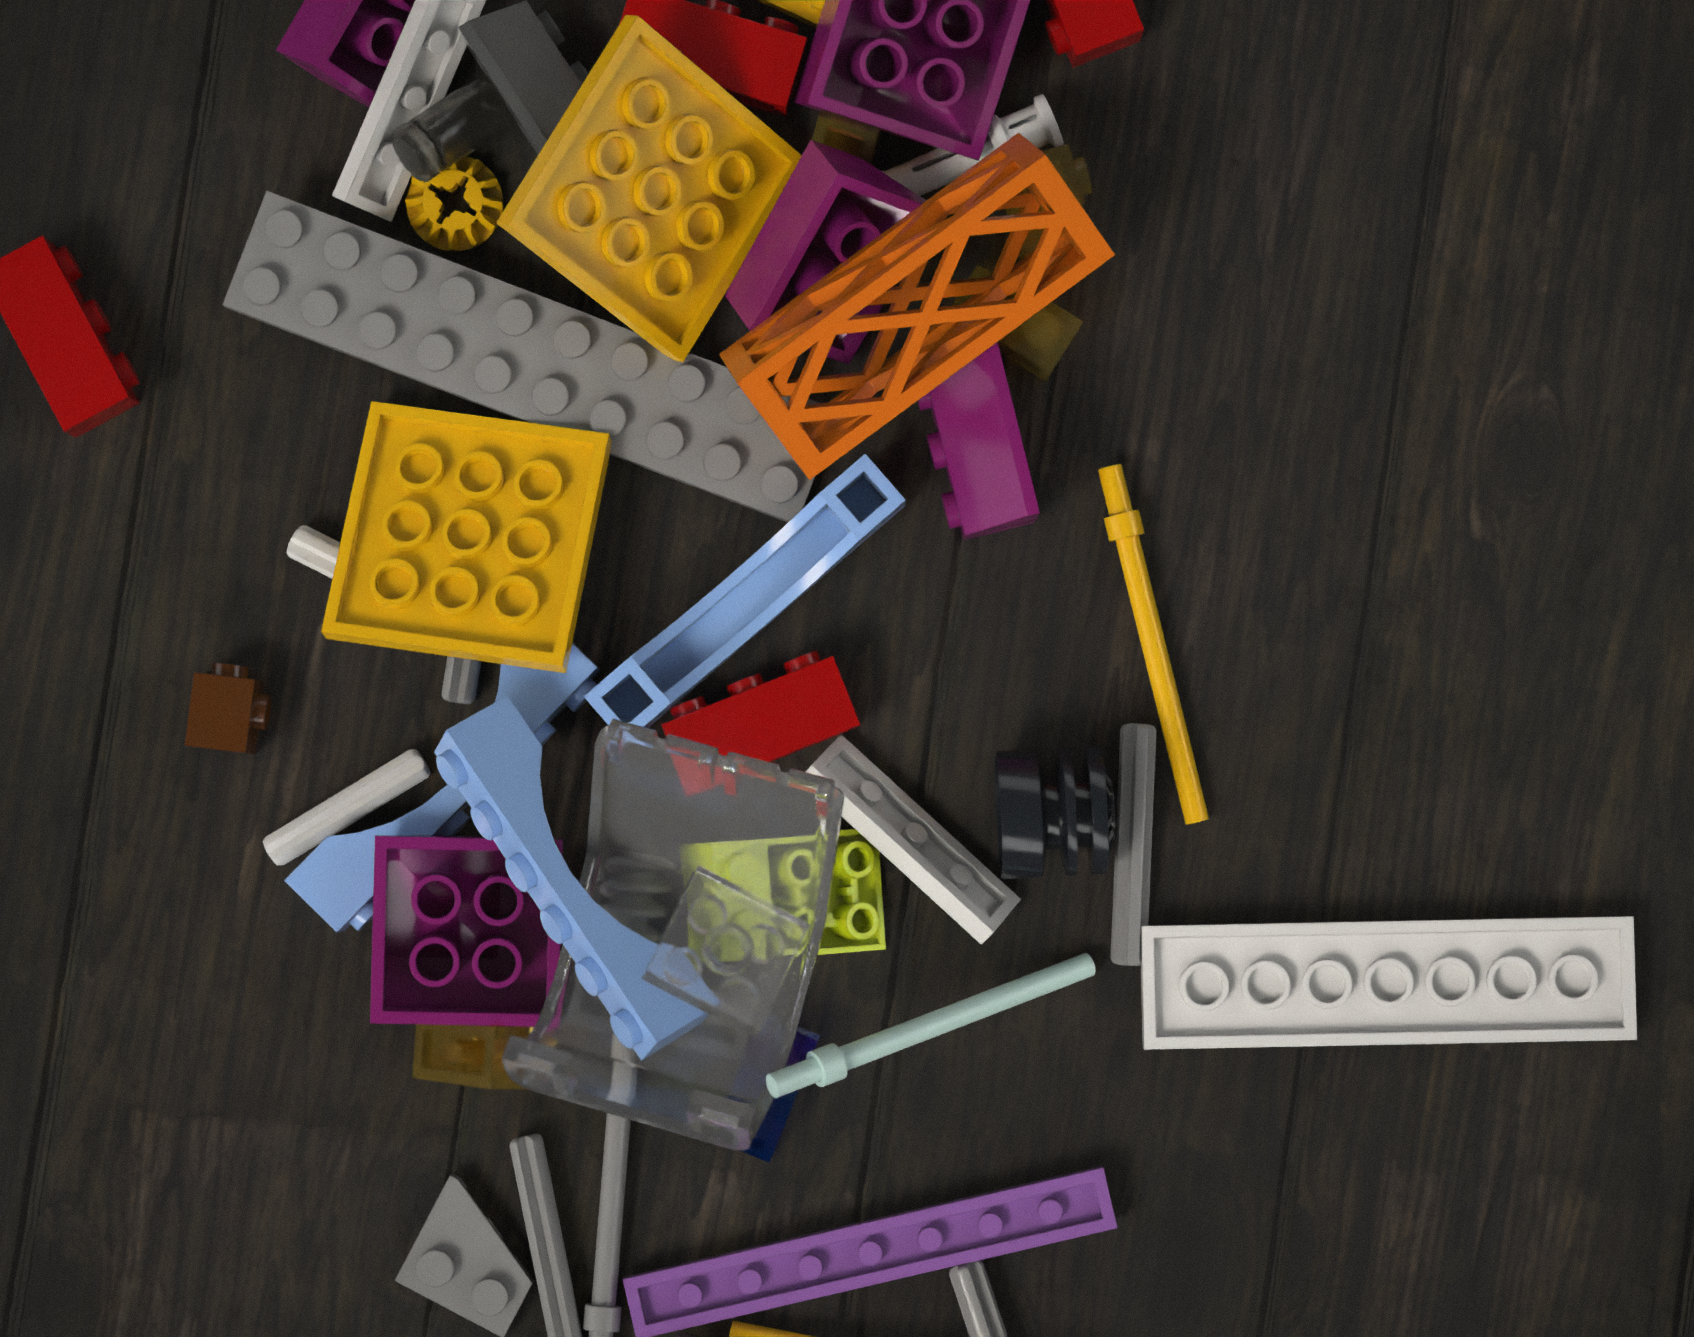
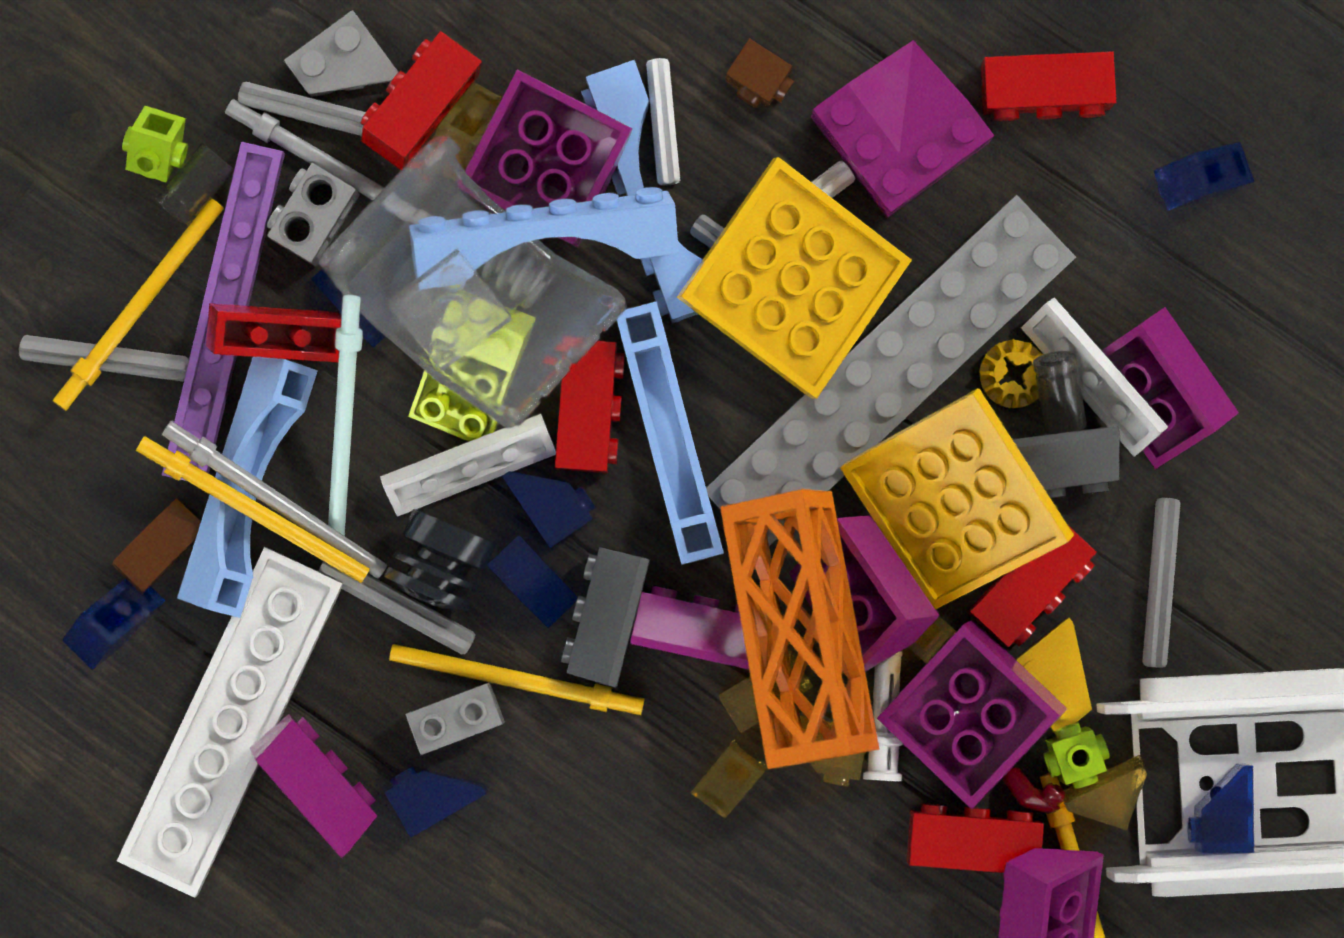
camera: 115 degrees right, 0 degrees up
none -> clear blue slope [62,578,165,671]
none -> reddish brown slope [112,498,201,594]
none -> yellow bar [136,436,370,583]
none -> light grey bar [161,421,387,579]
none -> light blue arch [177,357,318,618]
none -> red brick [206,303,342,362]
none -> magenta slope [250,714,377,858]
none -> light grey brick [267,163,360,267]
none -> red brick [360,31,482,171]
none -> clear blue slope [385,767,489,838]
none -> light grey brick [405,682,505,755]
none -> clear blue slope [487,535,578,628]
none -> clear blue slope [502,471,596,549]
none -> dark grey slope [561,547,650,687]
none -> clear yellow slope [691,739,767,819]
none -> magenta slope [811,40,994,219]
none -> clear blue slope [1153,142,1255,211]

